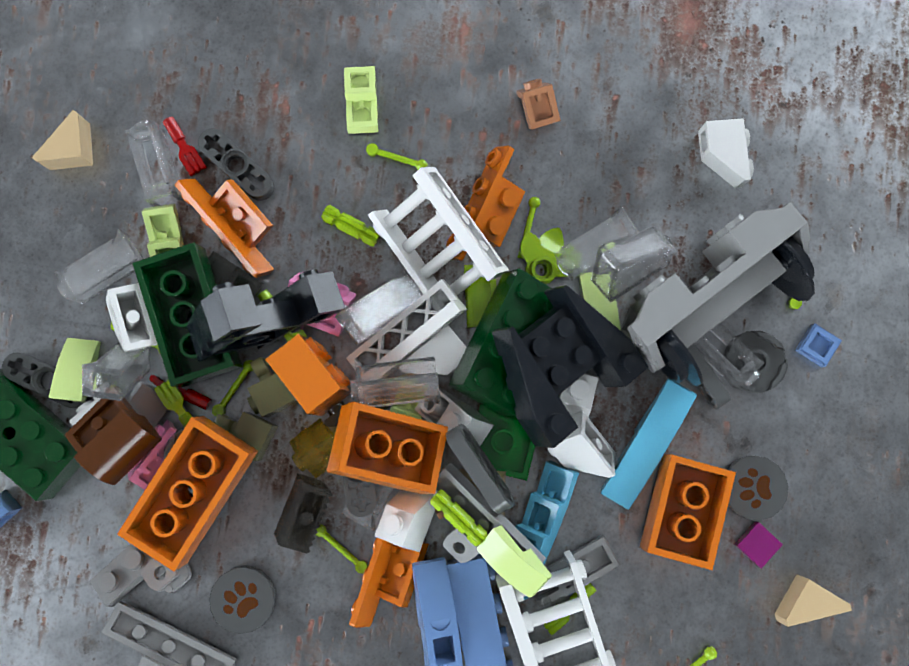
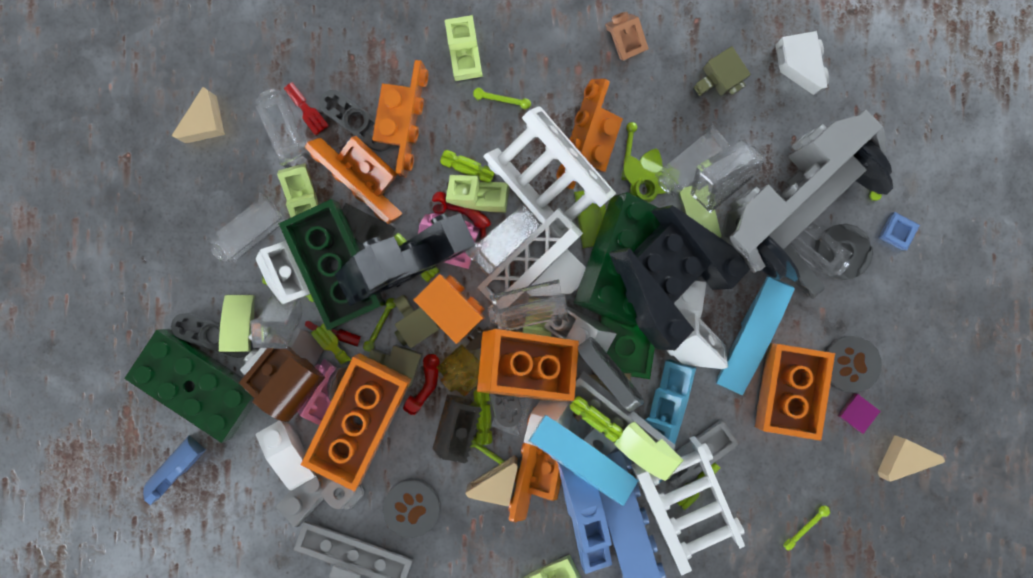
camera: 10 degrees left, 5 degrees up
none -> white slope [256,420,316,490]
none -> orange bracket [372,60,429,177]
none -> red piece [403,354,440,415]
none -> red piece [432,192,491,240]
none -> yellowish green slope [446,175,509,213]
none -> tan slope [465,455,518,507]
none -> lime axle [473,389,492,445]
none -> medium azure slope [528,415,638,506]
none -> olive brick [693,46,751,97]

